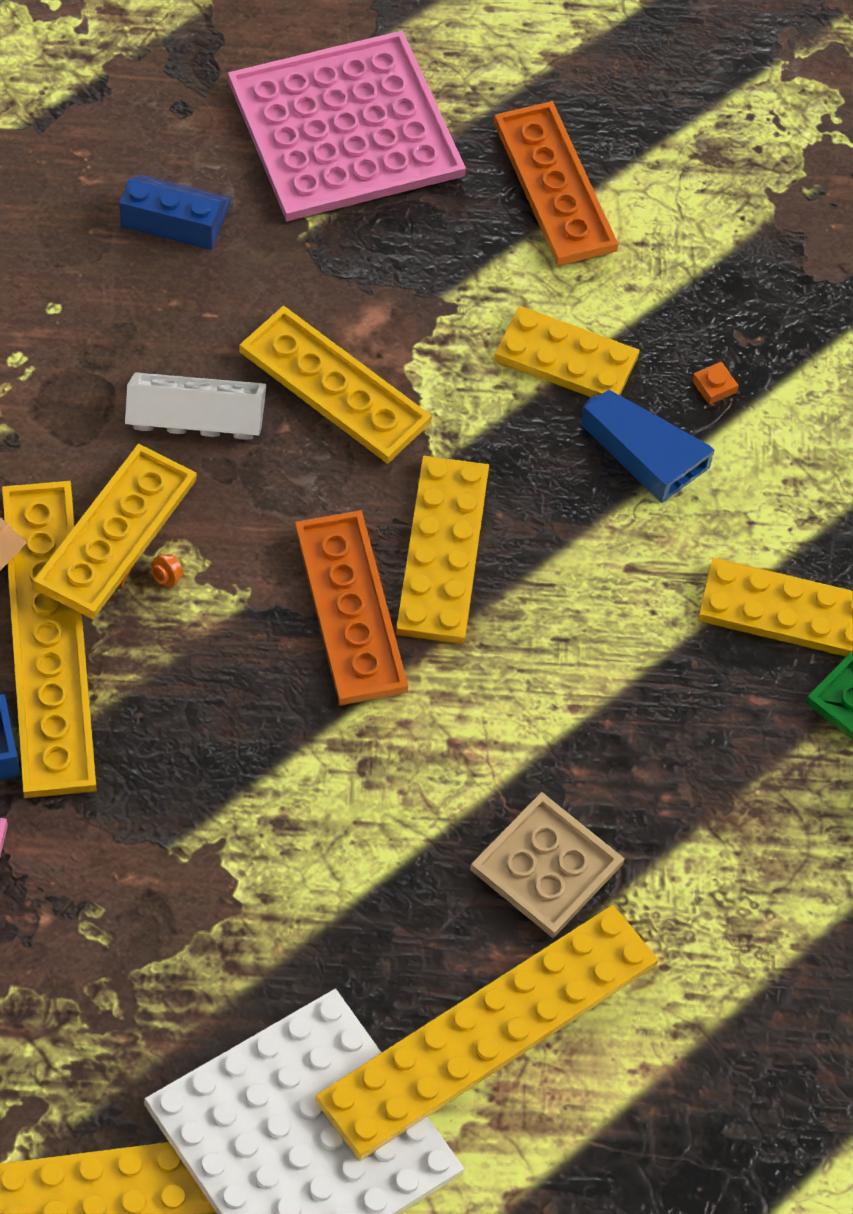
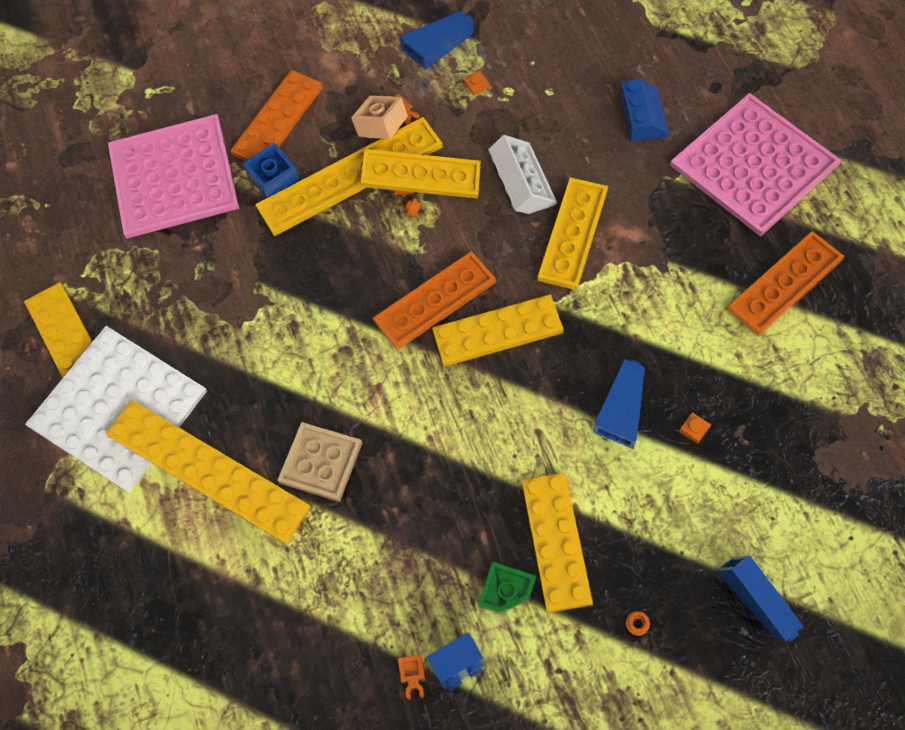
camera: 80 degrees right, 5 degrees up
yellow plate [494,305,640,397] -> none

